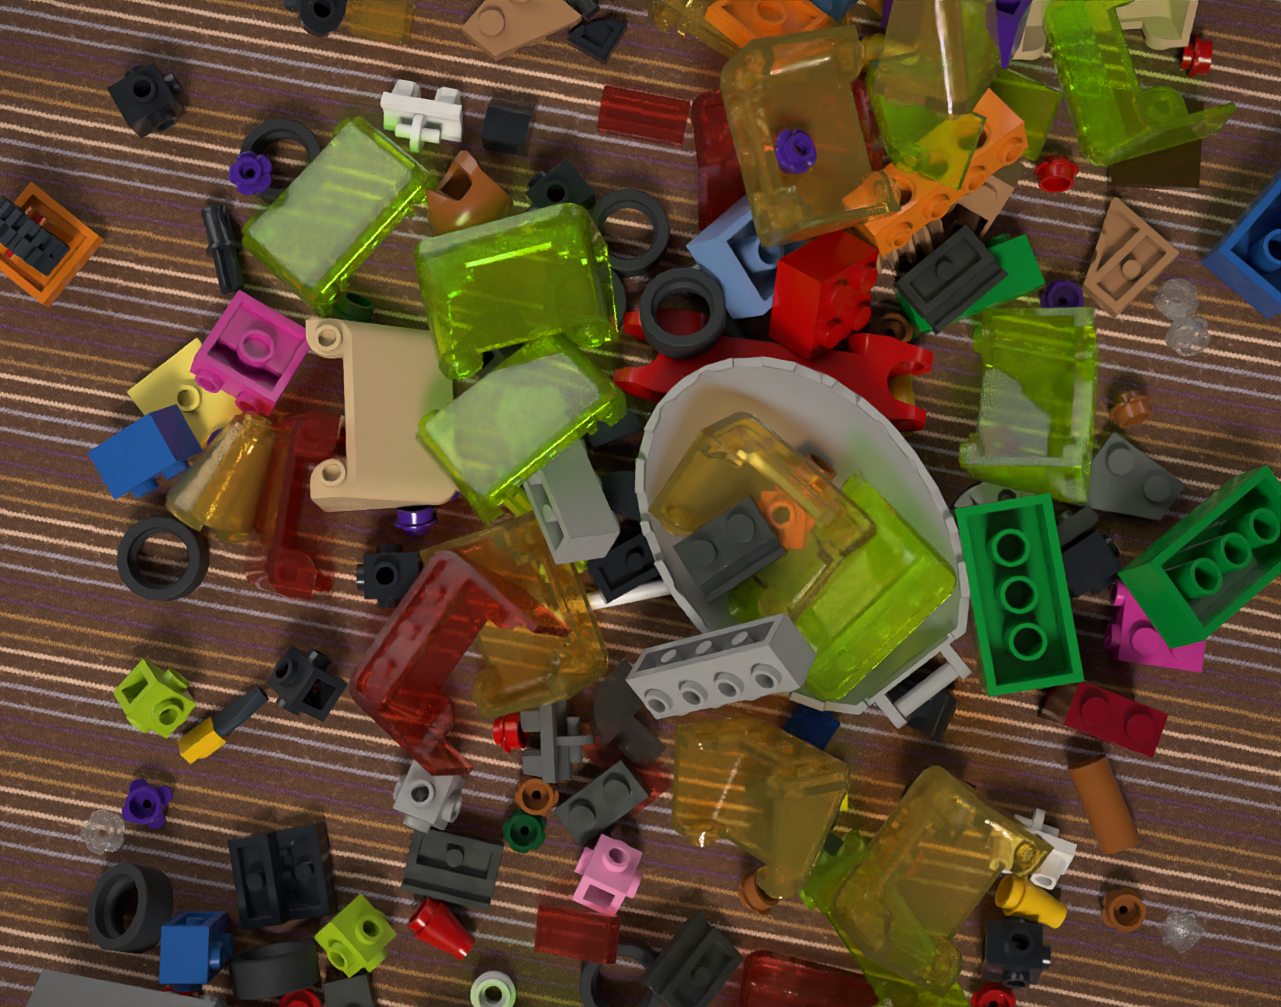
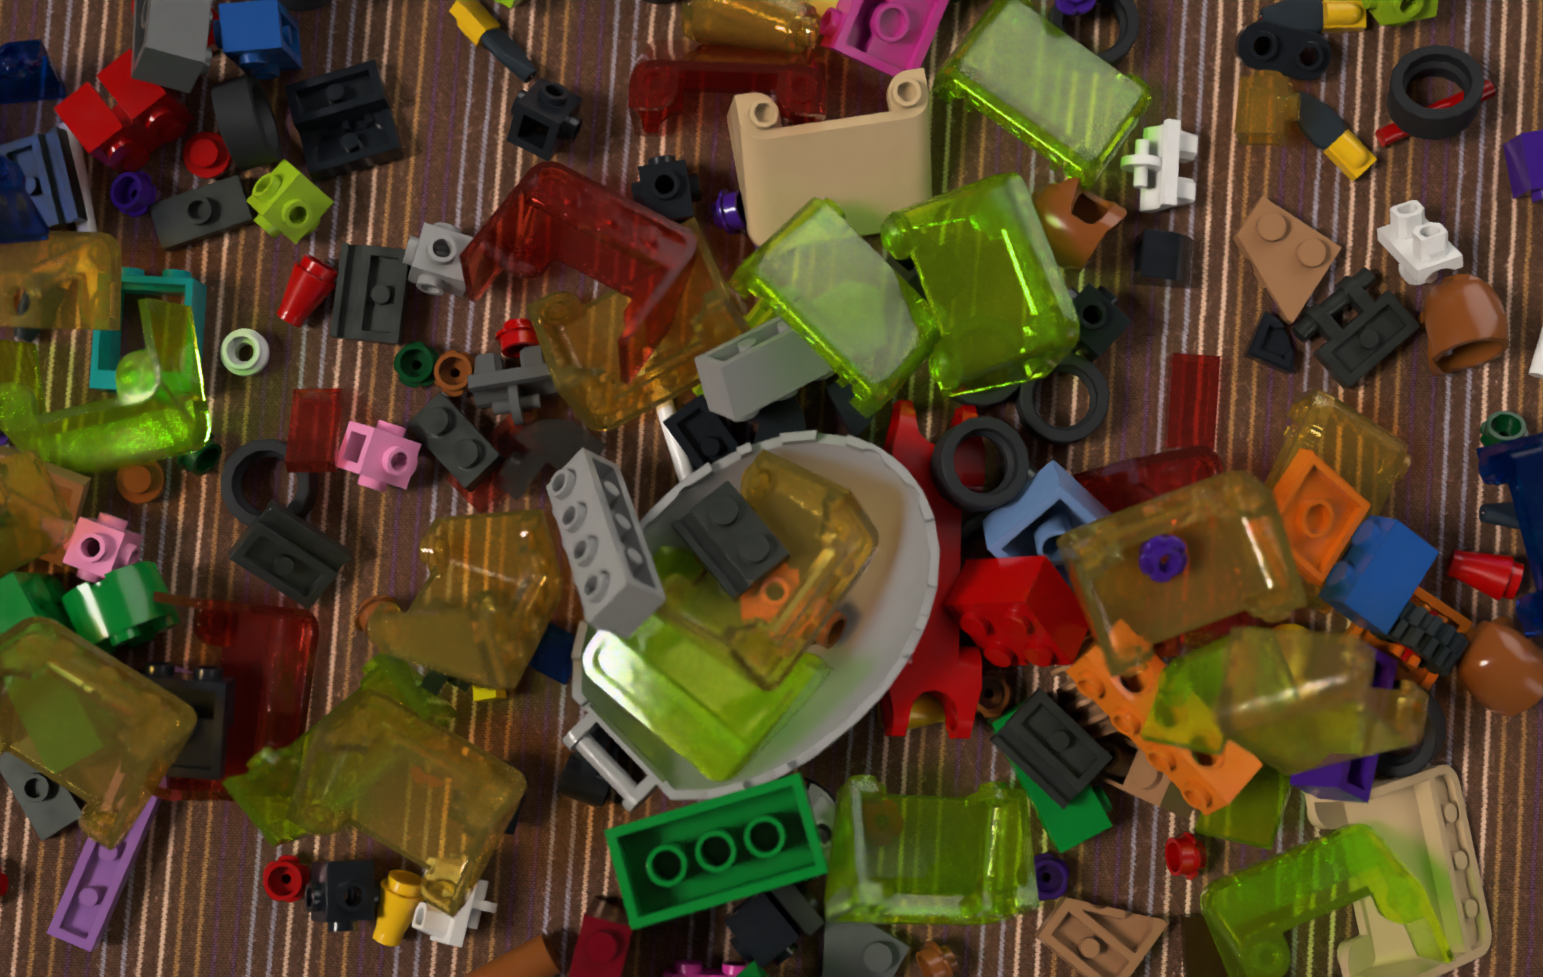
camera: 80 degrees right, 0 degrees up
dark green plate [332,292,375,323] -> none

